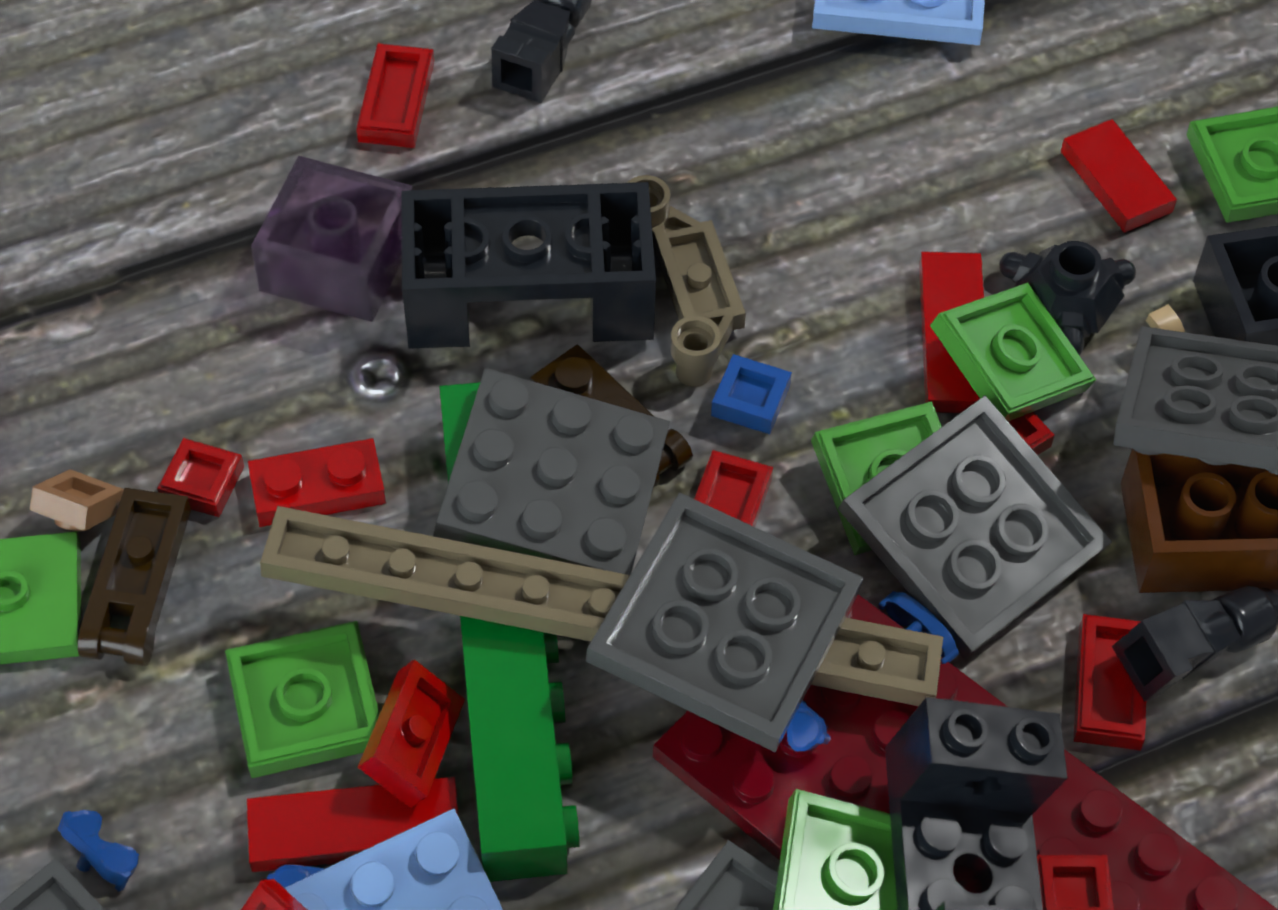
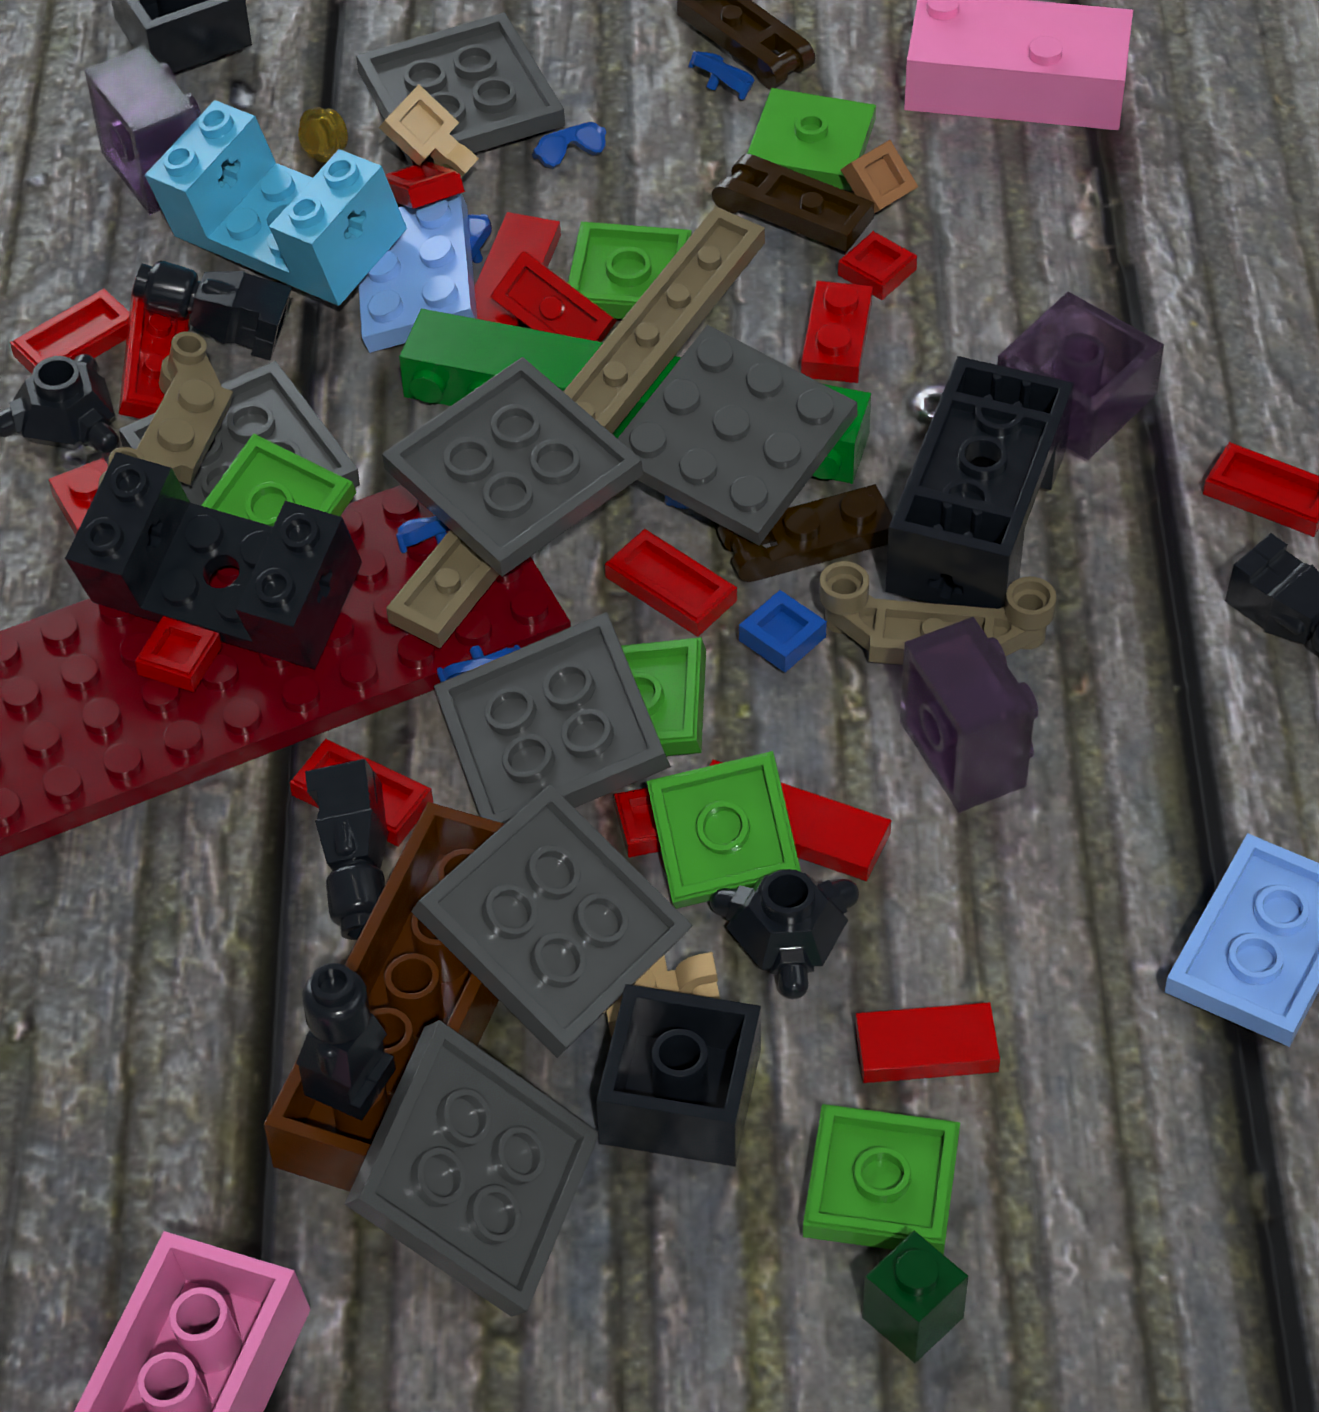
camera: 115 degrees right, 5 degrees down
none -> clear purple brick [900,617,1038,813]

